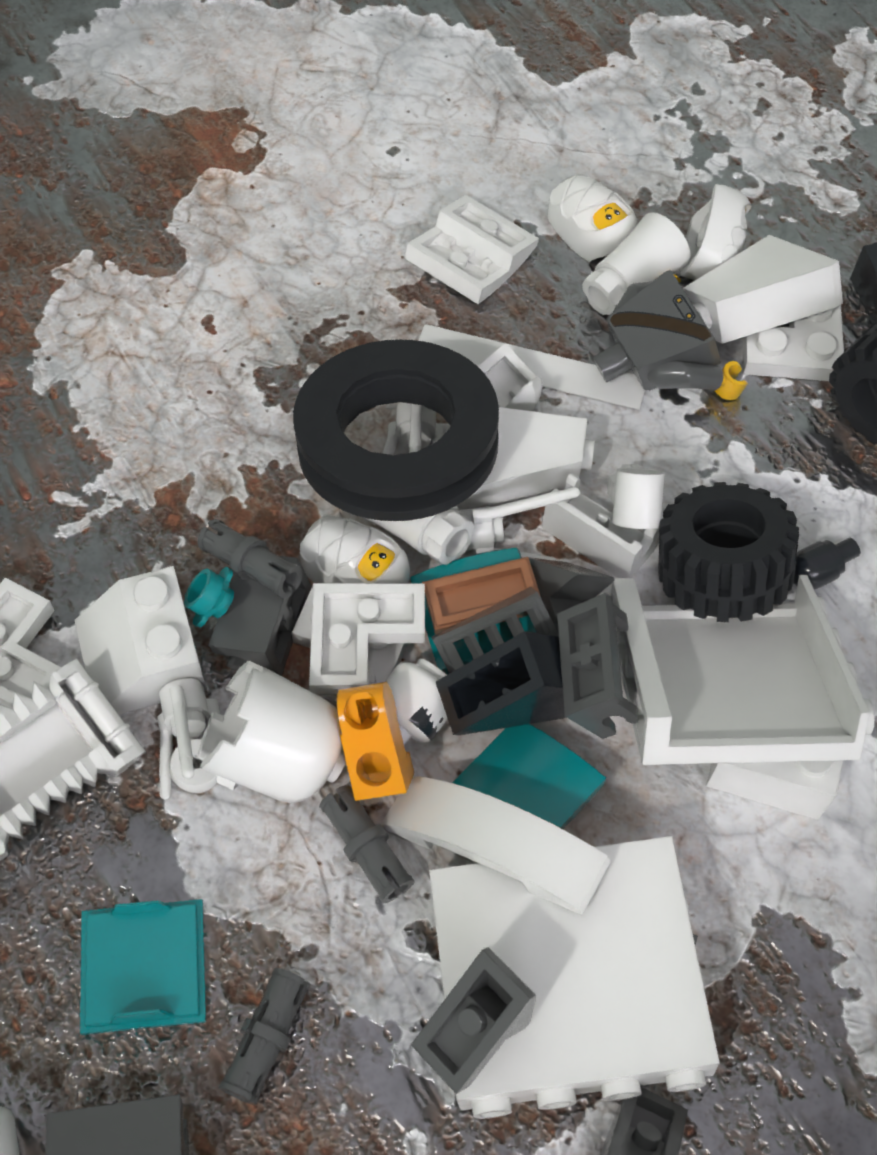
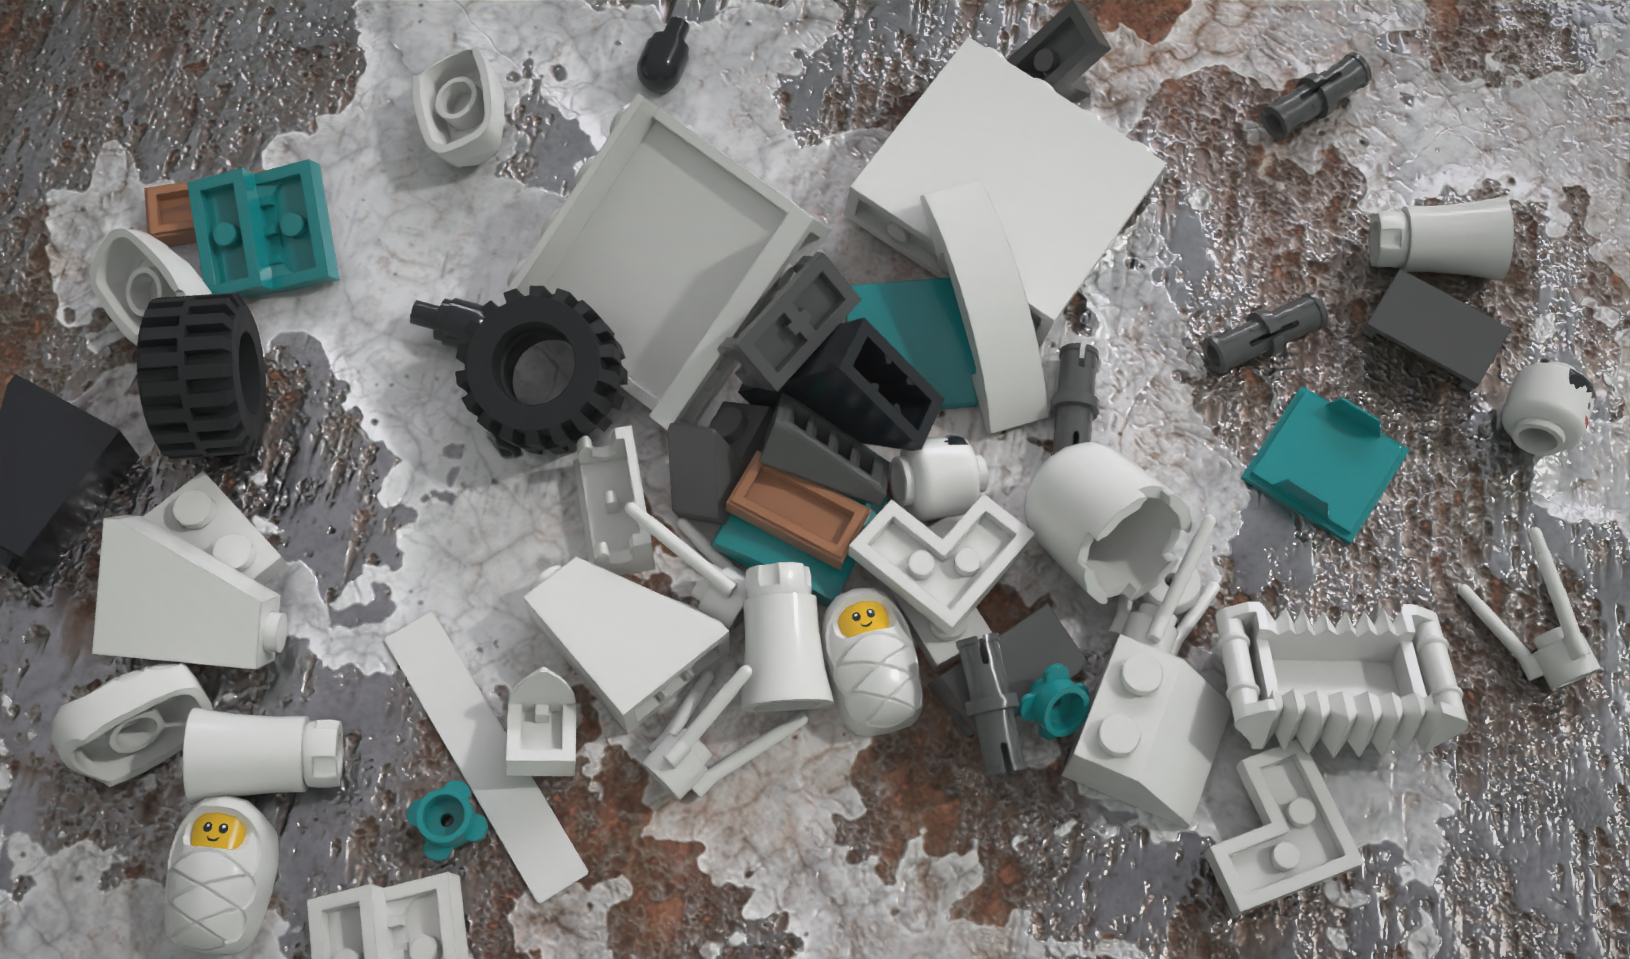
camera: 140 degrees left, 5 degrees up
black tyre [293,339,499,521] -> none
light orange leg [337,682,415,801] -> none
dark grey slope [411,947,536,1094] -> none
dark grey torso [593,270,748,400] -> none
white piece [607,464,665,529] -> none
none -> teal plate [407,780,488,862]

